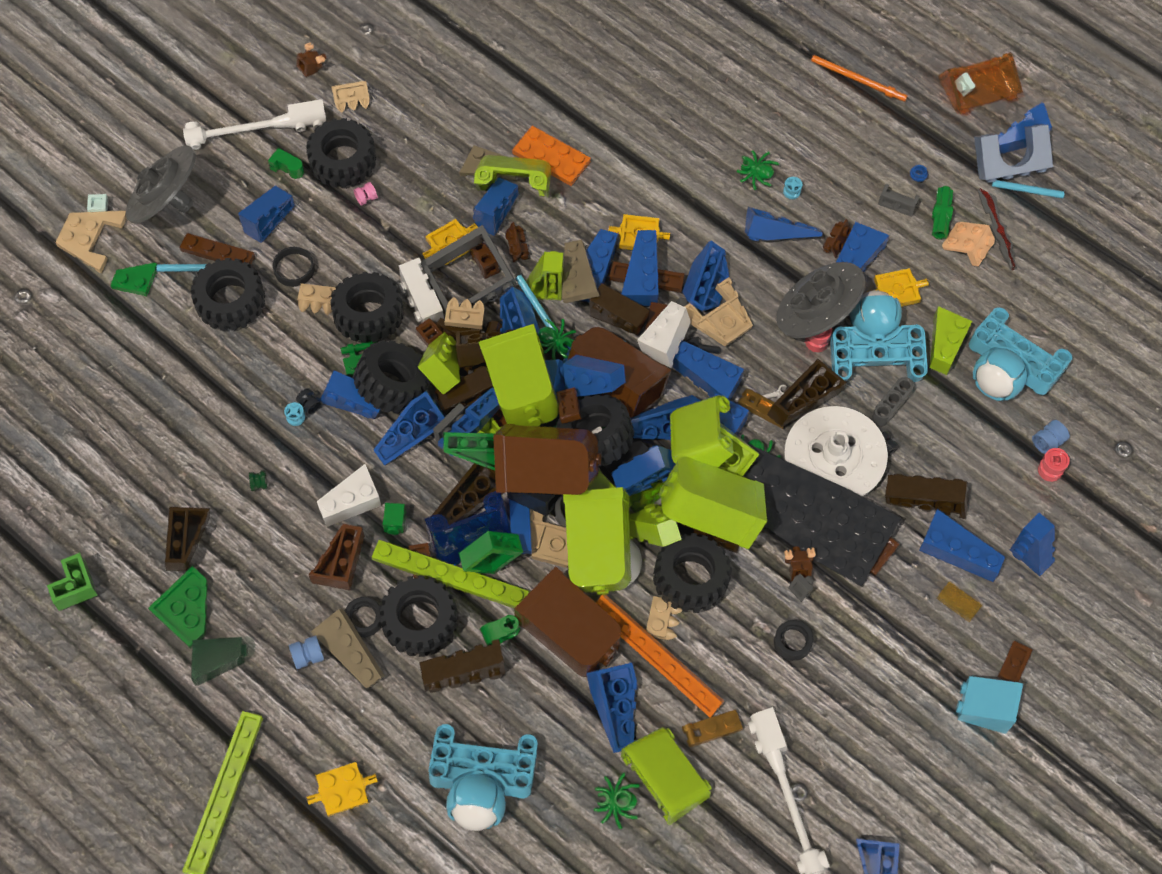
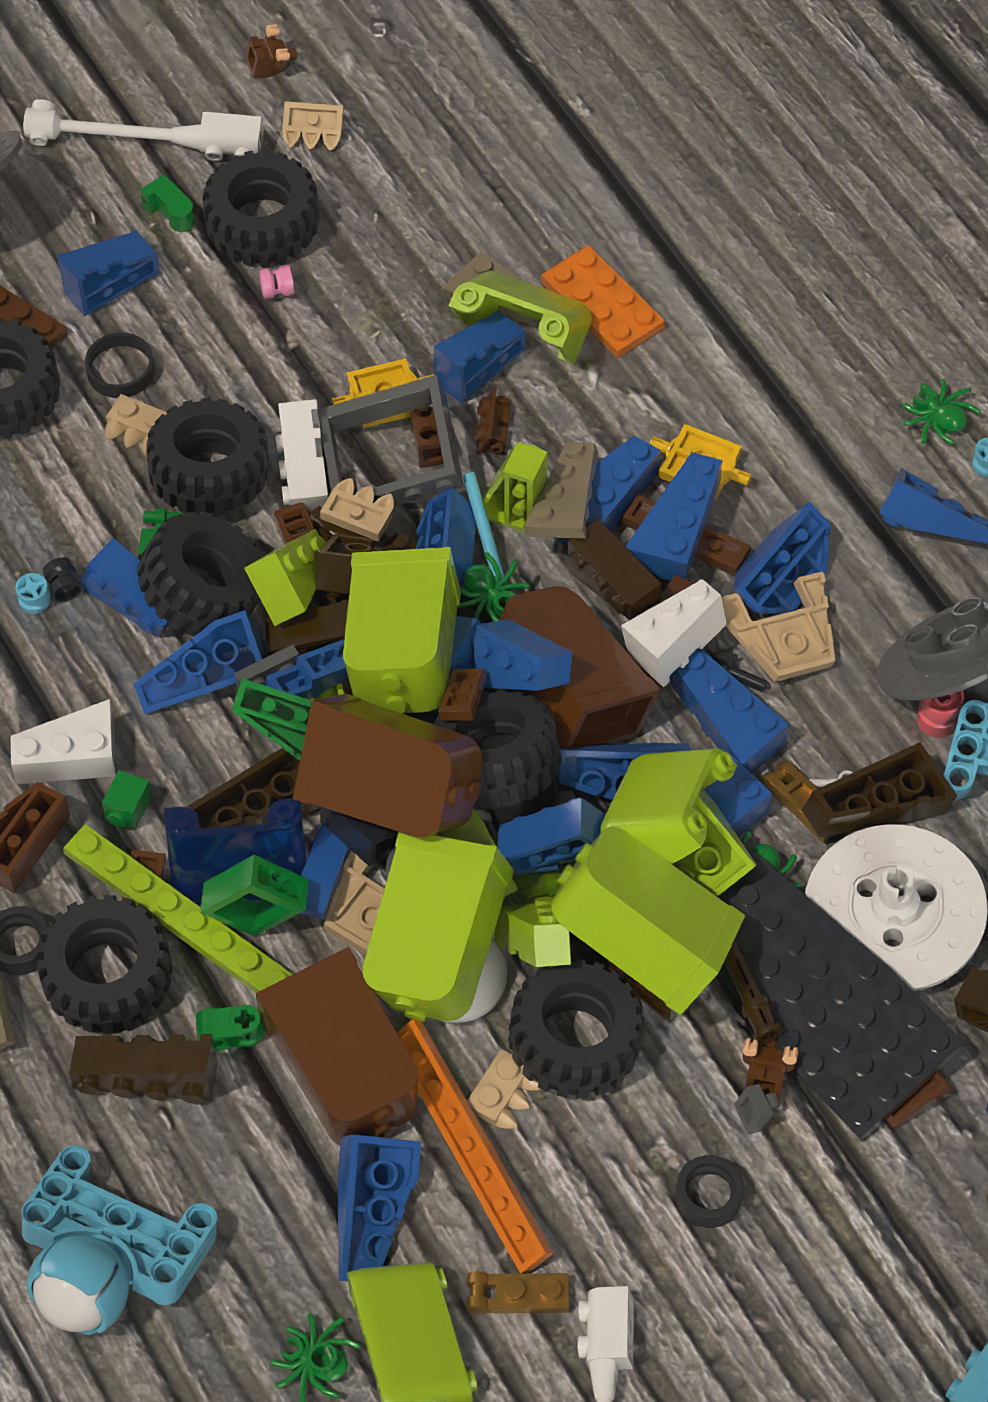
camera: 20 degrees right, 5 degrees down
none -> dark brown pin [724,940,784,1044]

